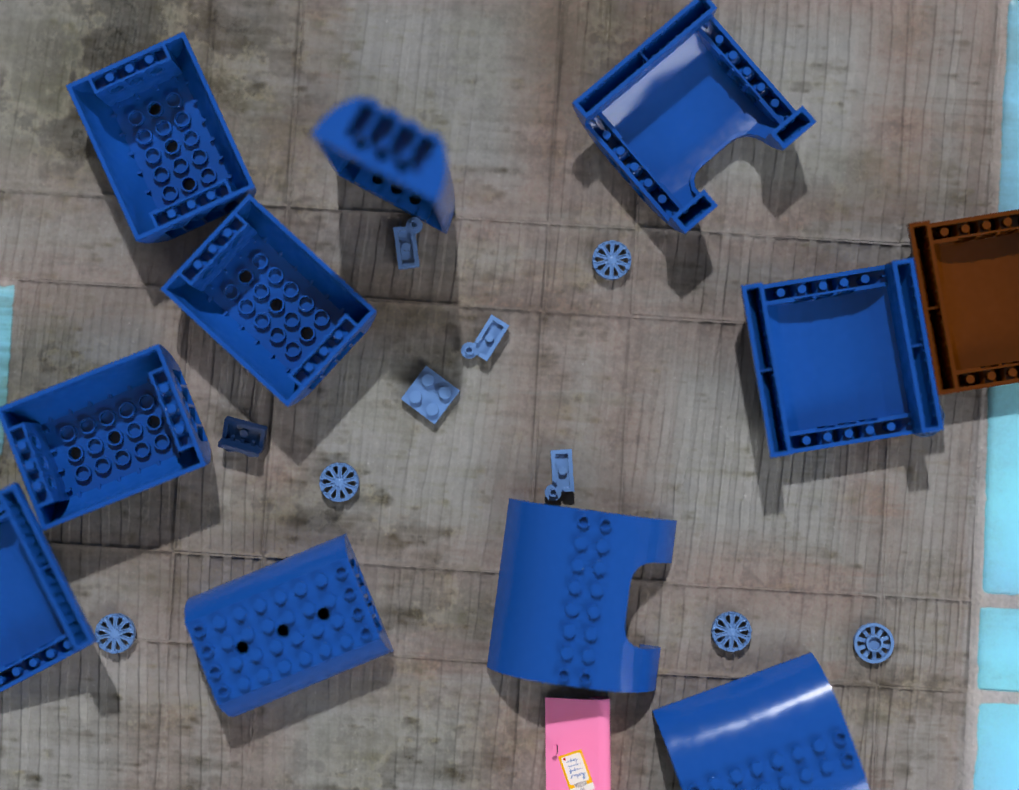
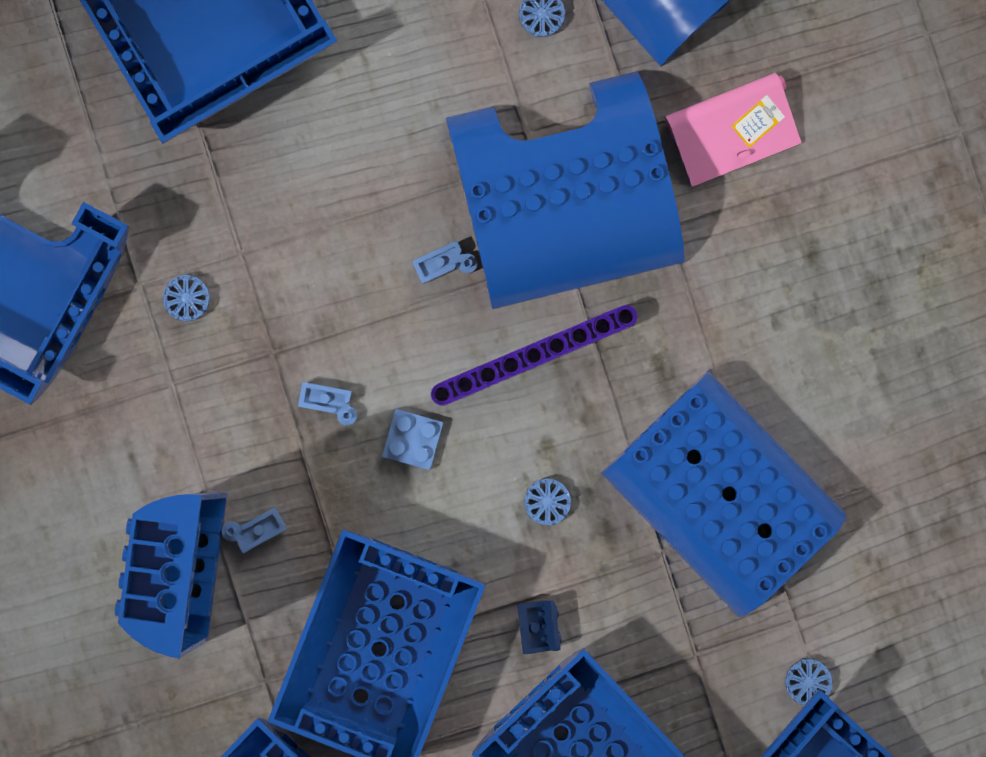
camera: 125 degrees left, 0 degrees up
none -> dark purple beam [431,305,637,406]

